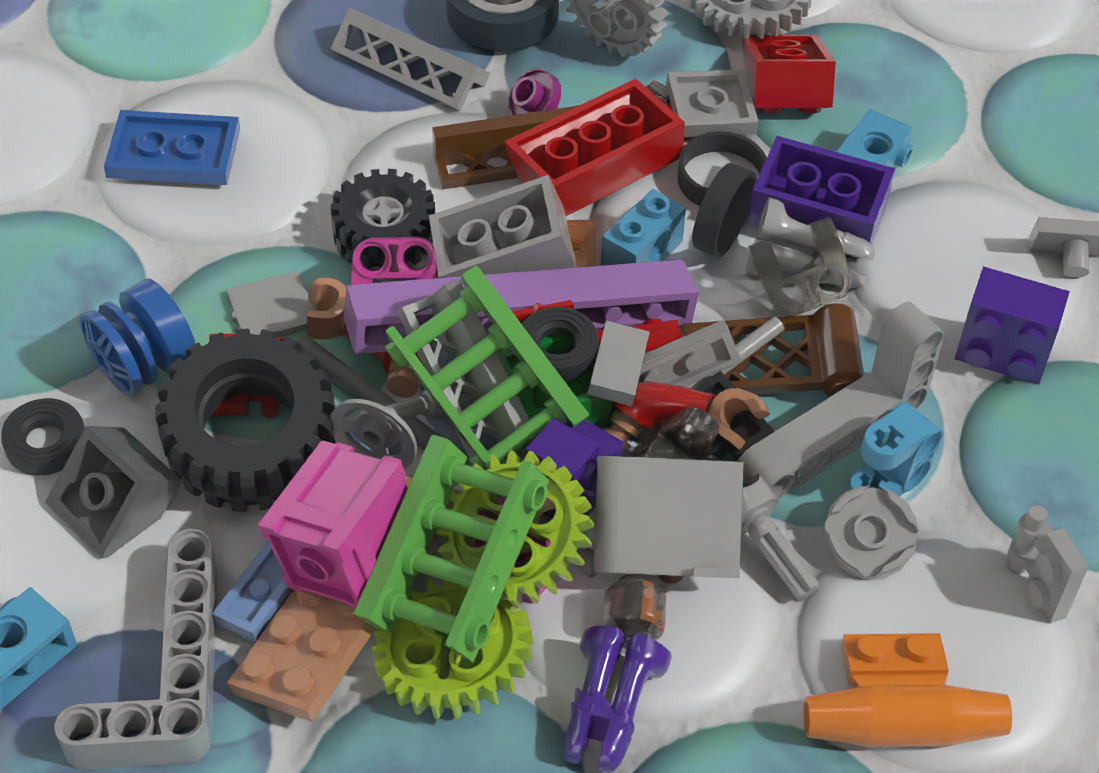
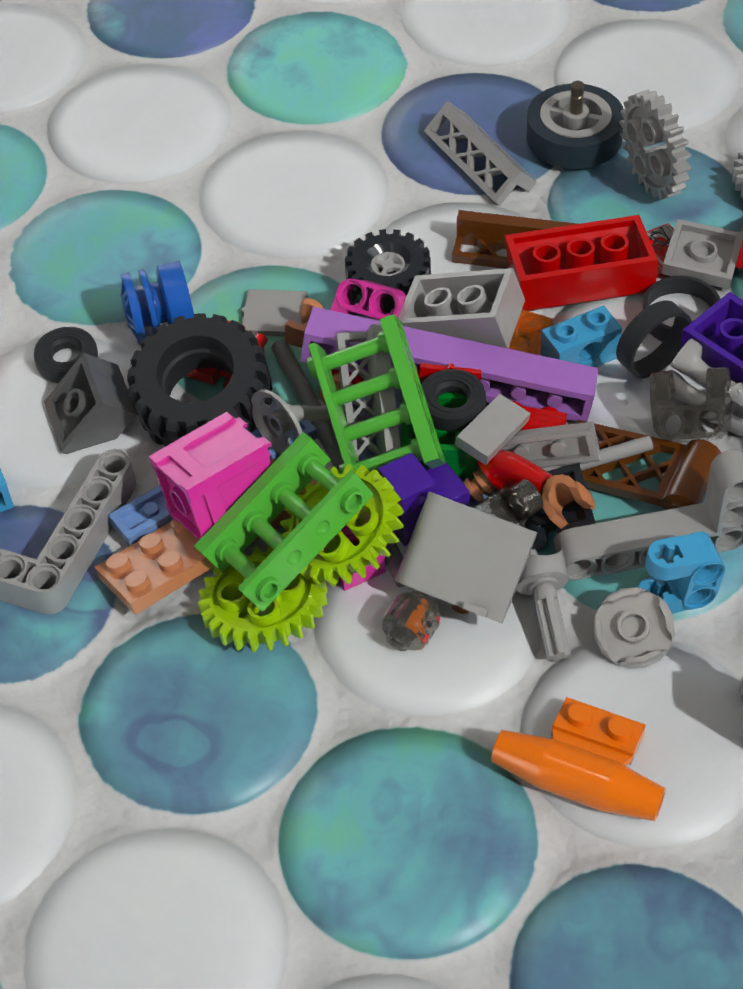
camera: 30 degrees right, 0 degrees up
blue plate [104,110,240,185] -> none
magenta plate [508,68,561,115] -> none
dark purple piece [564,625,672,773] -> none

